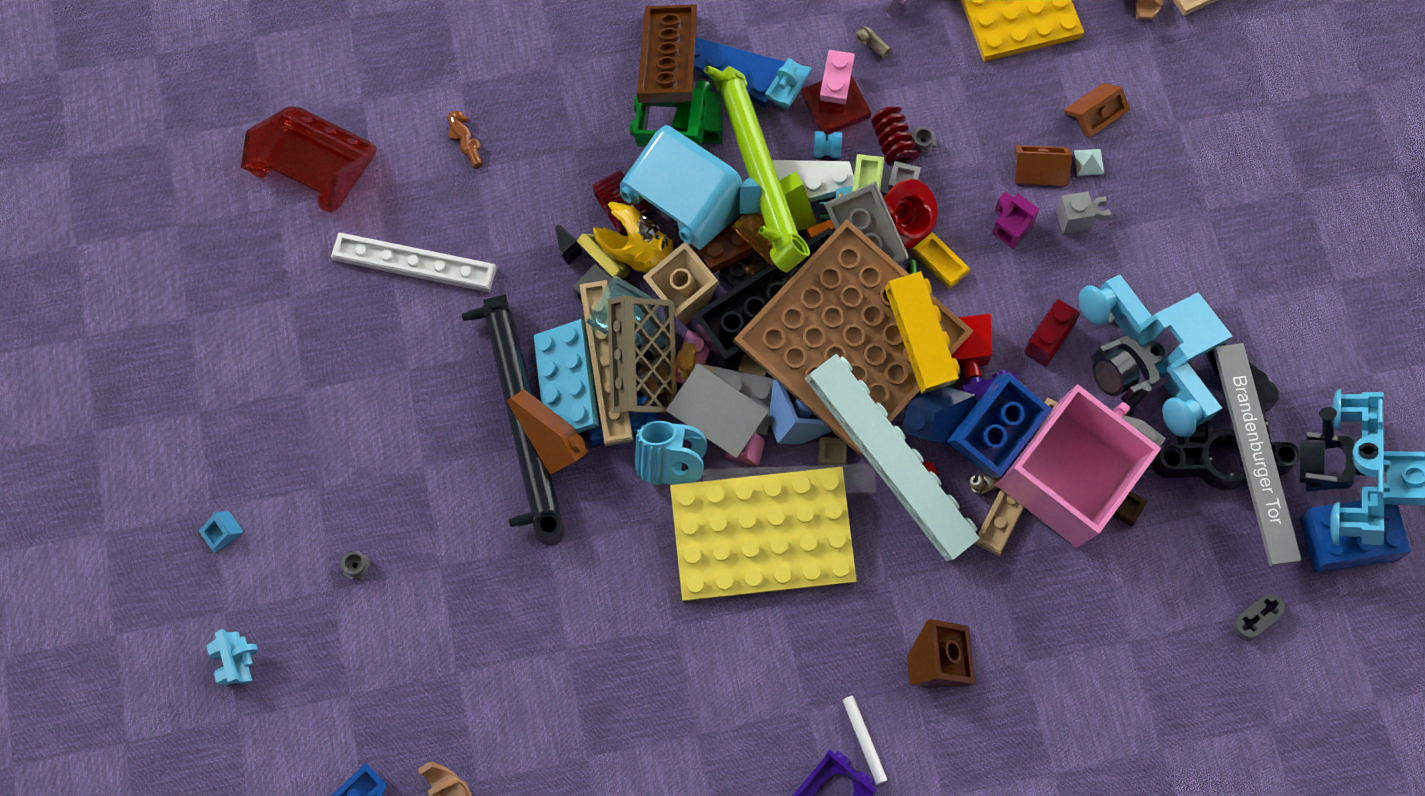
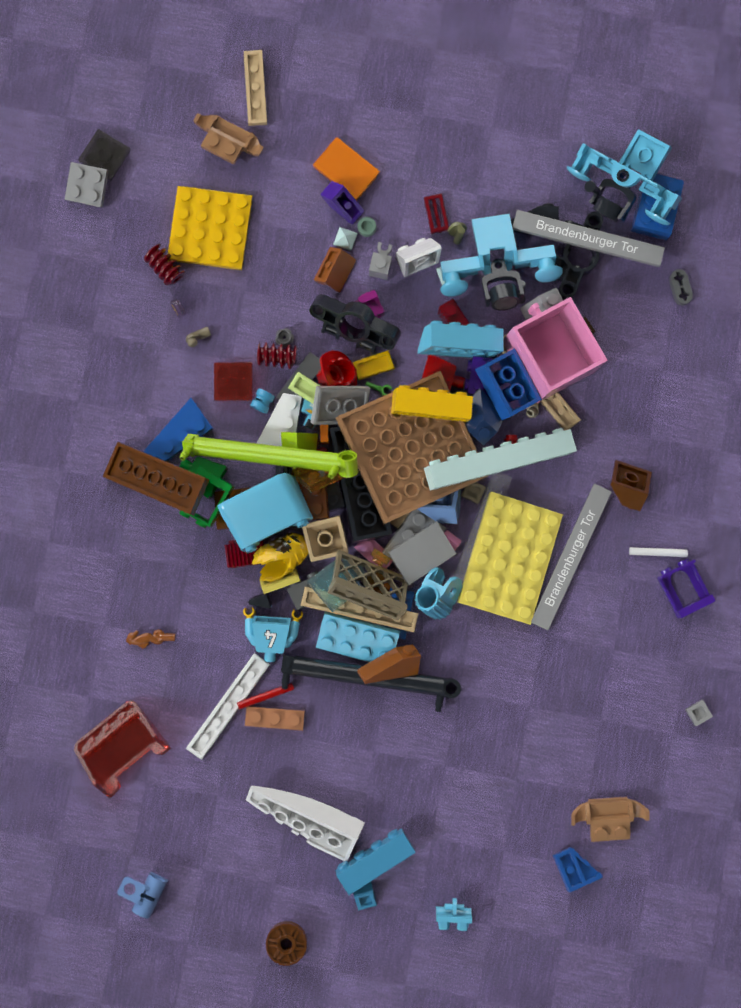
camera: 70 degrees left, 15 degrees up
flat silver plate [341,551,370,579] -> none
dark azure slope [739,178,761,214] -> none
medium azure hips [765,58,812,110] -> none
bright pink plate [820,50,855,105] -> none
light grey plate [888,161,921,190] -> none
dark orange panel [1064,83,1131,137] -> none
none -> medium blue piece [117,872,168,919]
none -> red bar [237,682,294,710]
none -> medium azure torso [243,607,303,662]
none -> nougat plate [245,706,305,731]
none -> white wedge [246,785,365,861]
none -> reddish brown wheel [266,921,307,966]
none -> black piece [309,294,401,355]
none -> orange tile [313,137,380,201]
none -> dark purple slope [320,181,364,225]
none -> dark azure brick [335,828,416,895]
none -> sand green tile [358,217,376,237]
none -> white slope [395,238,442,277]
none -> medium azure slope [418,321,504,358]
none -> dark red tile [423,193,449,235]
none -> olive plate [448,222,467,245]
none -> light grey tile [531,484,612,631]

